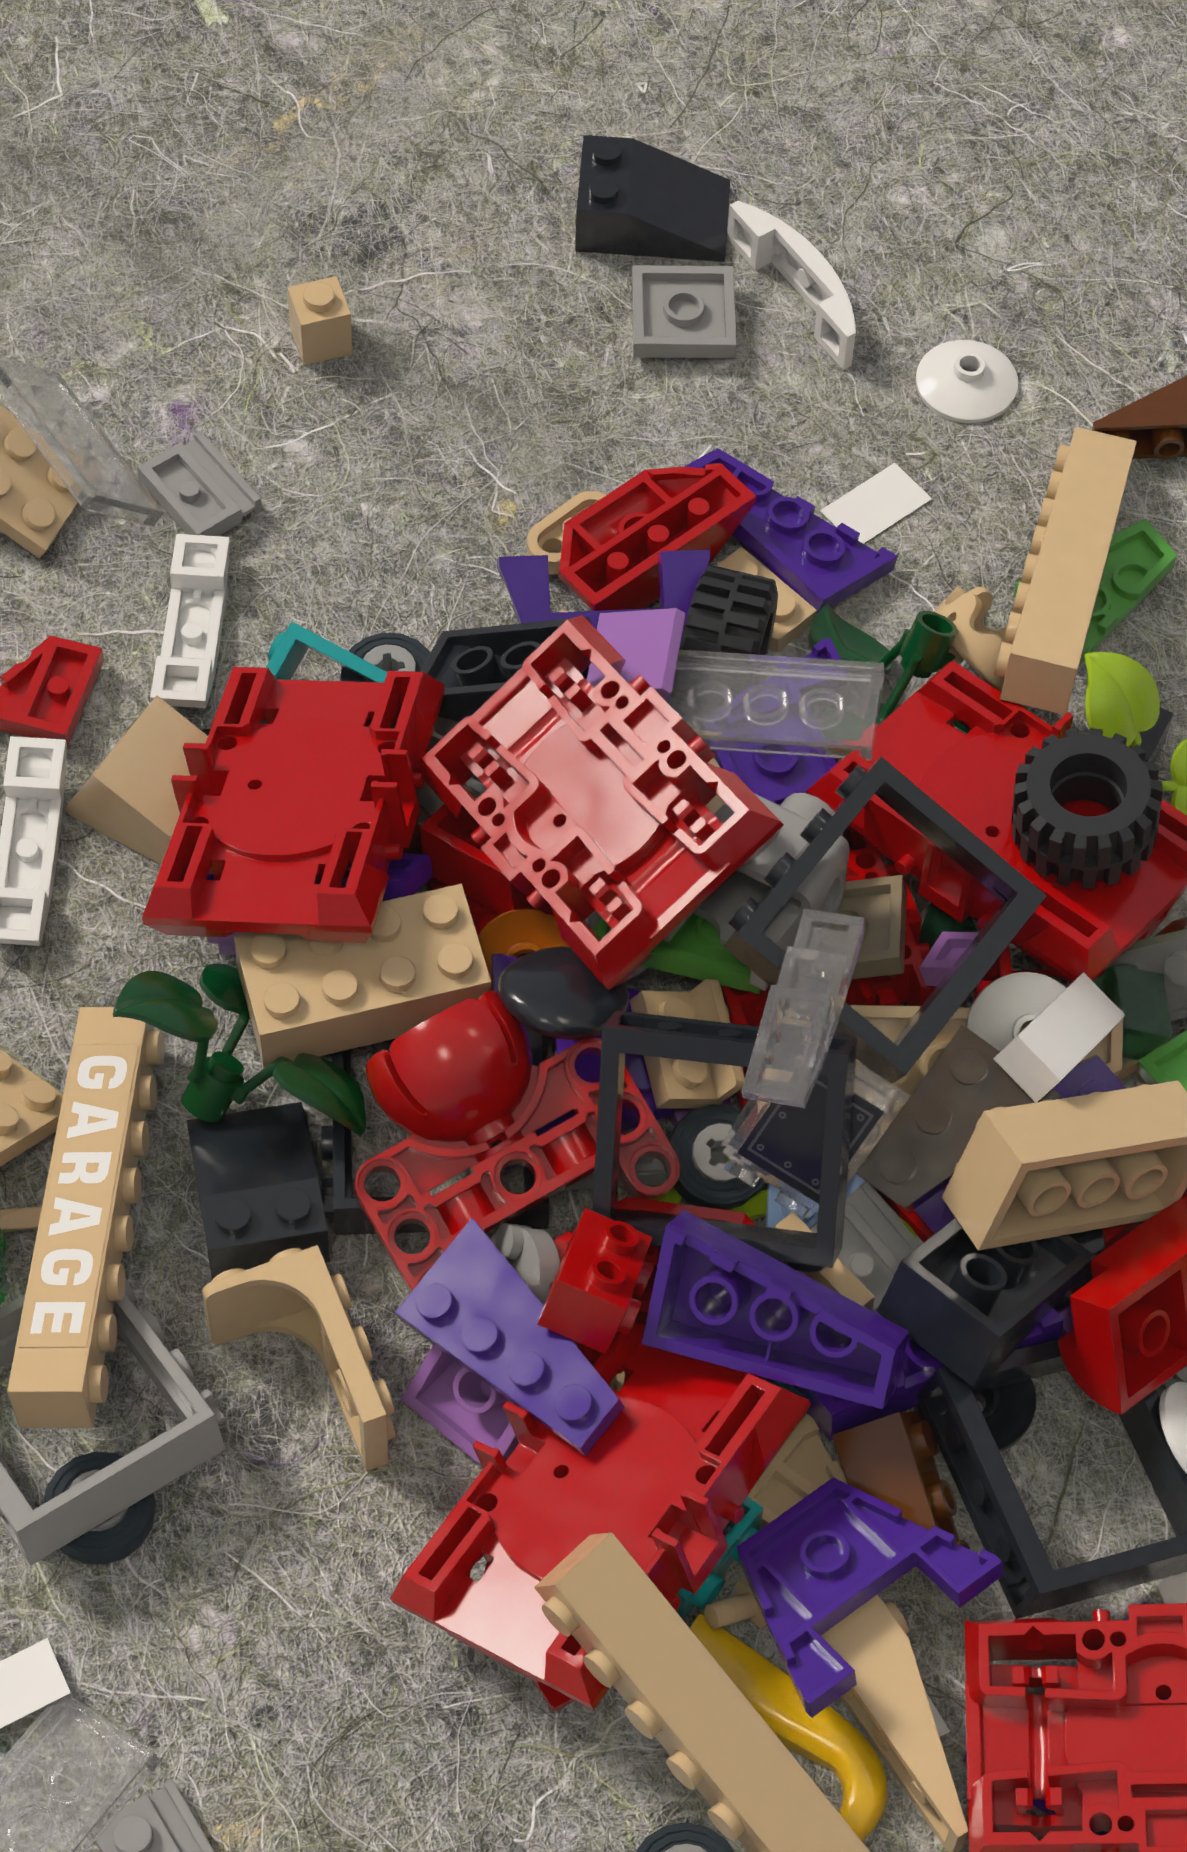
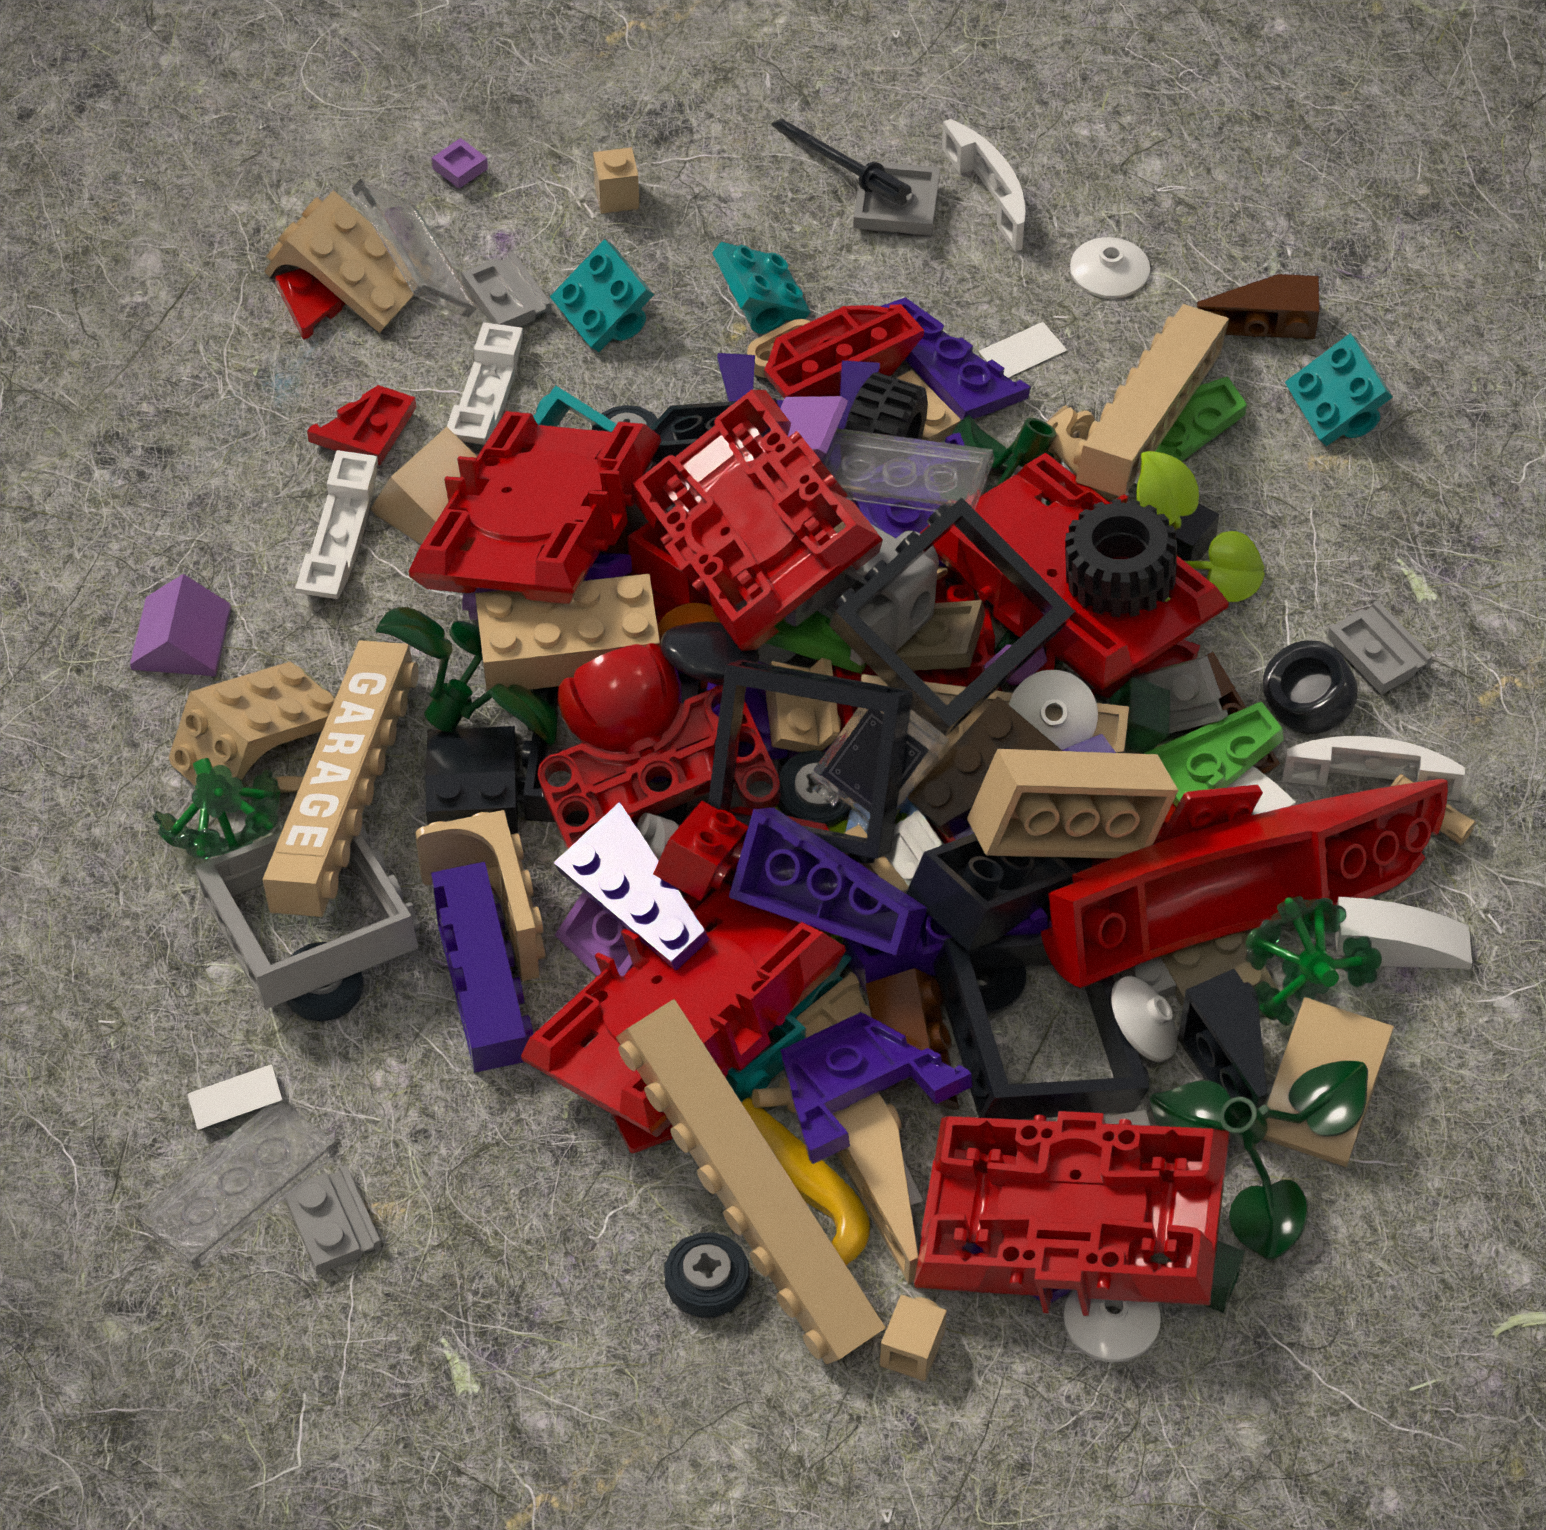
camera: 10 degrees right, 5 degrees down
black slope [575,135,730,262] -> none
clear slope [741,908,865,1108] -> none
white slope [993,972,1125,1103] -> none
none -> dark purple wedge [431,861,534,1073]
none -> medium lavender plate [432,138,488,189]
none -> teal plate [550,239,655,352]
none -> teal plate [712,242,811,334]
none -> black piece [772,118,912,205]

